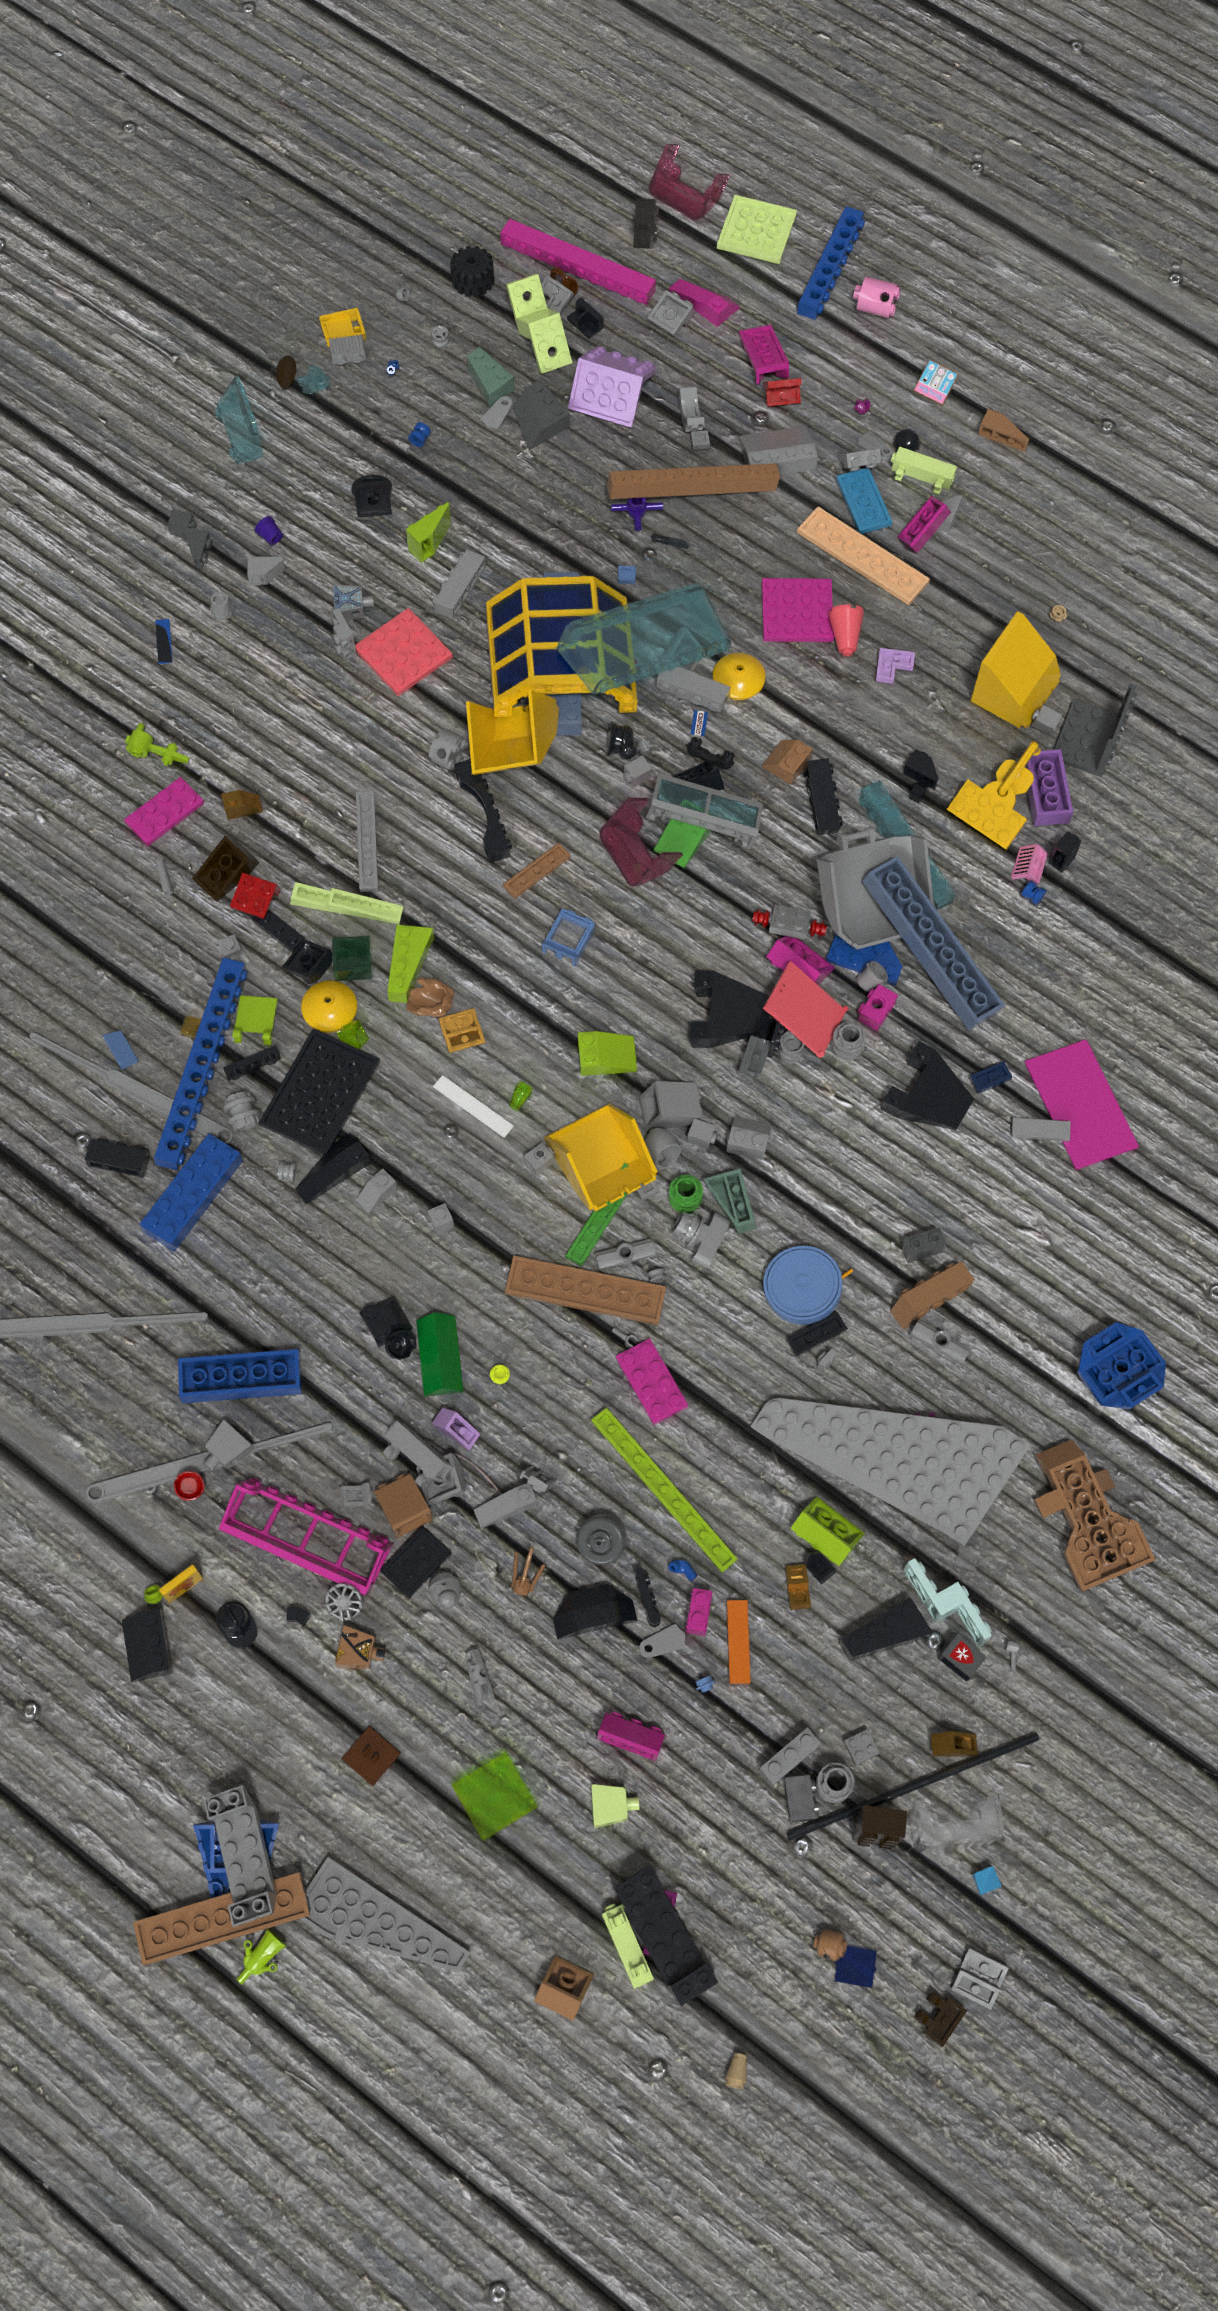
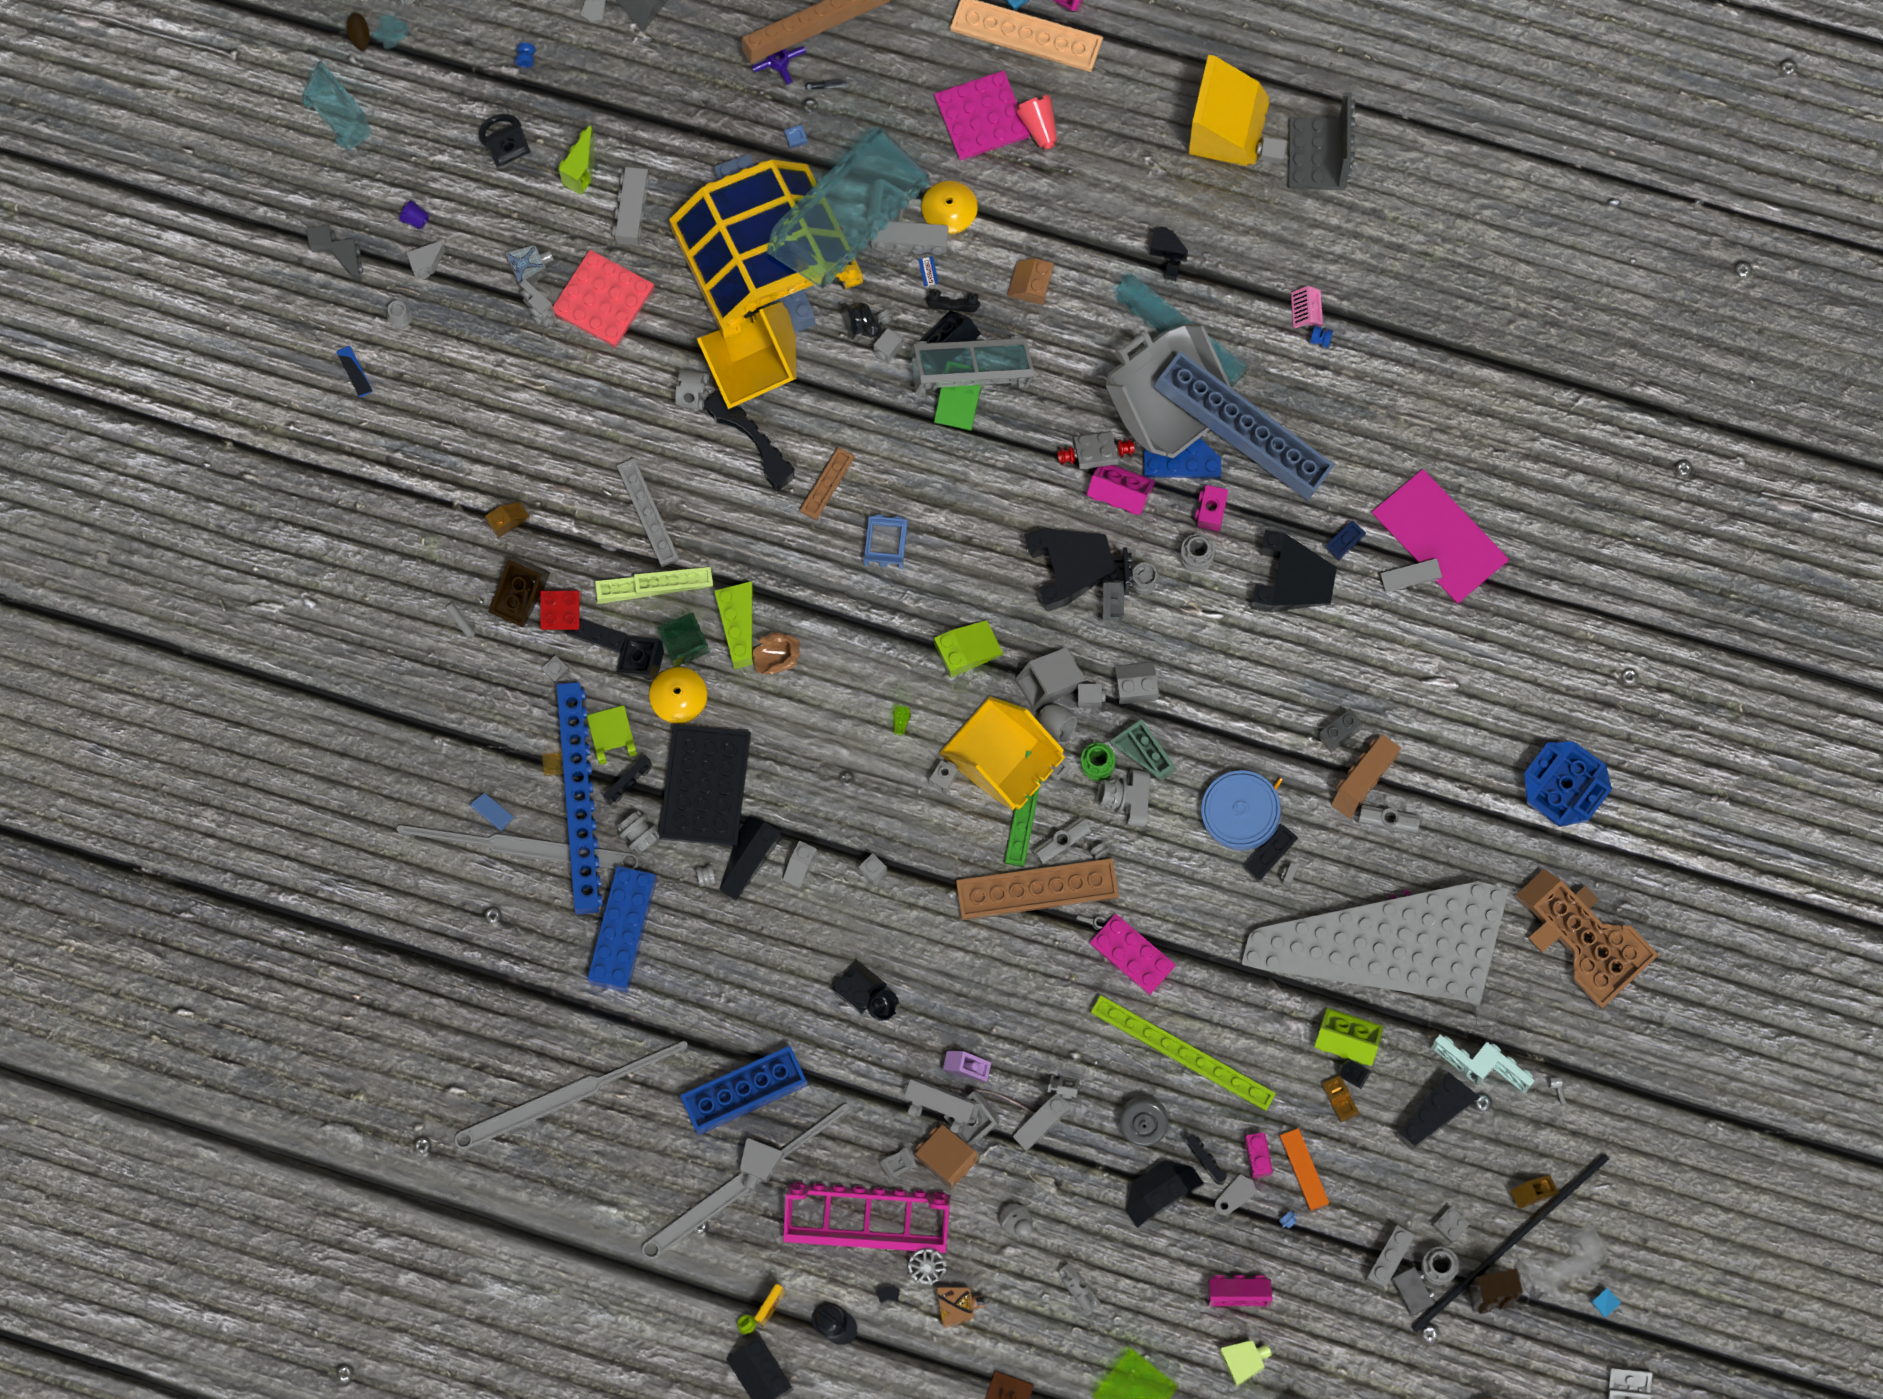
camera: 15 degrees left, 5 degrees up
black brick [85,1138,150,1178] -> none
dark pink plate [124,777,204,846] -> none
lime piece [125,723,190,766] -> none
red hair [174,1470,205,1501] -> none
clear neon green panel [336,1020,369,1049] -> none
black tile [380,1526,452,1599] -> none
green slope [416,1312,464,1397] -> none
white sticker [433,1075,514,1137] -> none
pearl gold slope [438,1008,485,1053] -> none
neon yellow plate [490,1364,510,1384] -> none
medium nougat plant [511,1547,545,1597] -> none
clear pink windscreen [600,798,683,886] -> none
blue arm [668,1560,698,1582] -> none
coral door [763,961,849,1058] -> none
black wedge [803,758,843,836] -> none
light grey piece [857,961,888,991] -> none
lavender plate [876,648,915,684] -> none
piece [938,1634,986,1682] -> none
yellow plate [947,741,1041,850] -> none
medium lavender brick [1025,749,1073,826] -> none
black brick [1048,832,1081,872] -> none
tan plate [1050,605,1067,622] -> none

